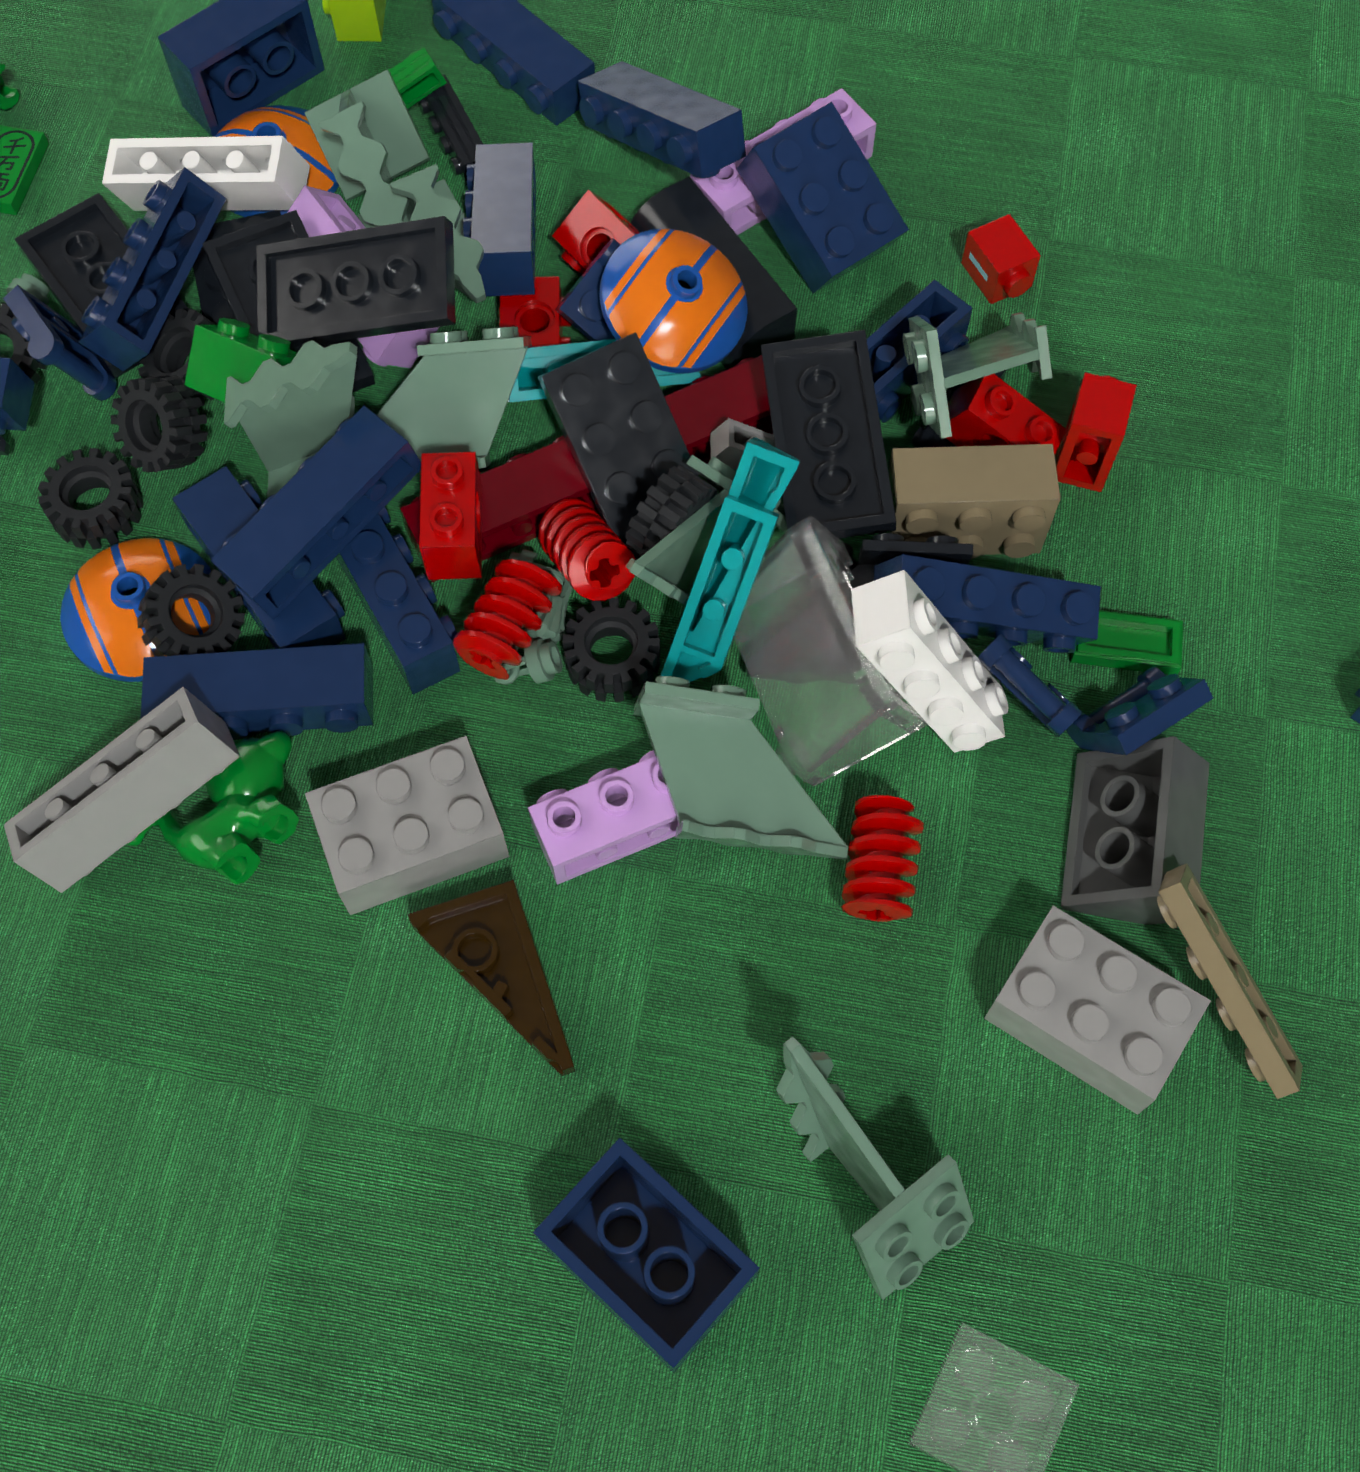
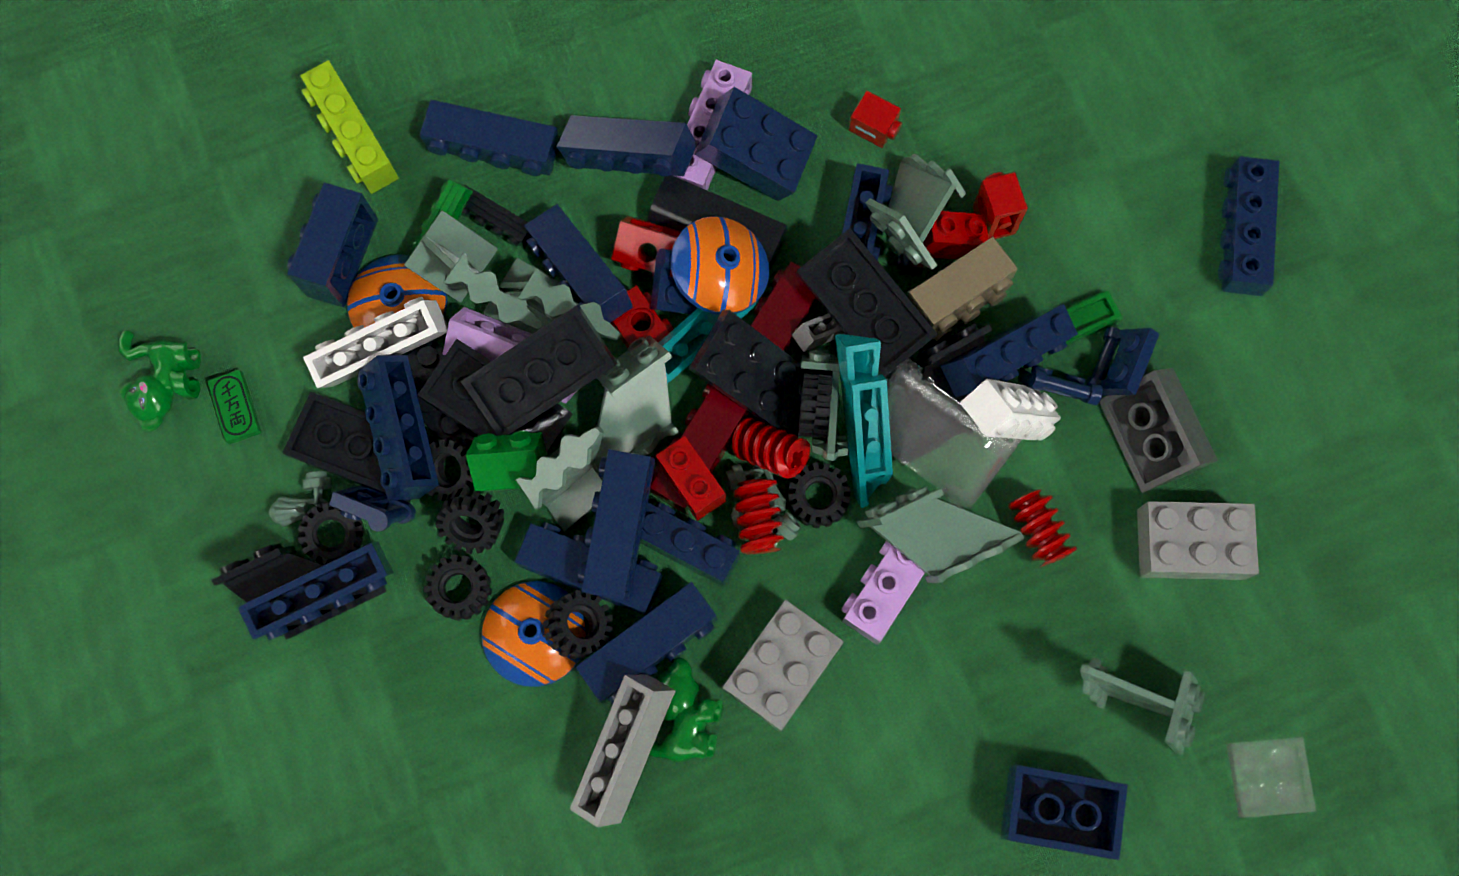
camera: 30 degrees left, 10 degrees up
dark brown wing [408,880,575,1077] -> none
dark tan plate [1157,863,1303,1099] -> none

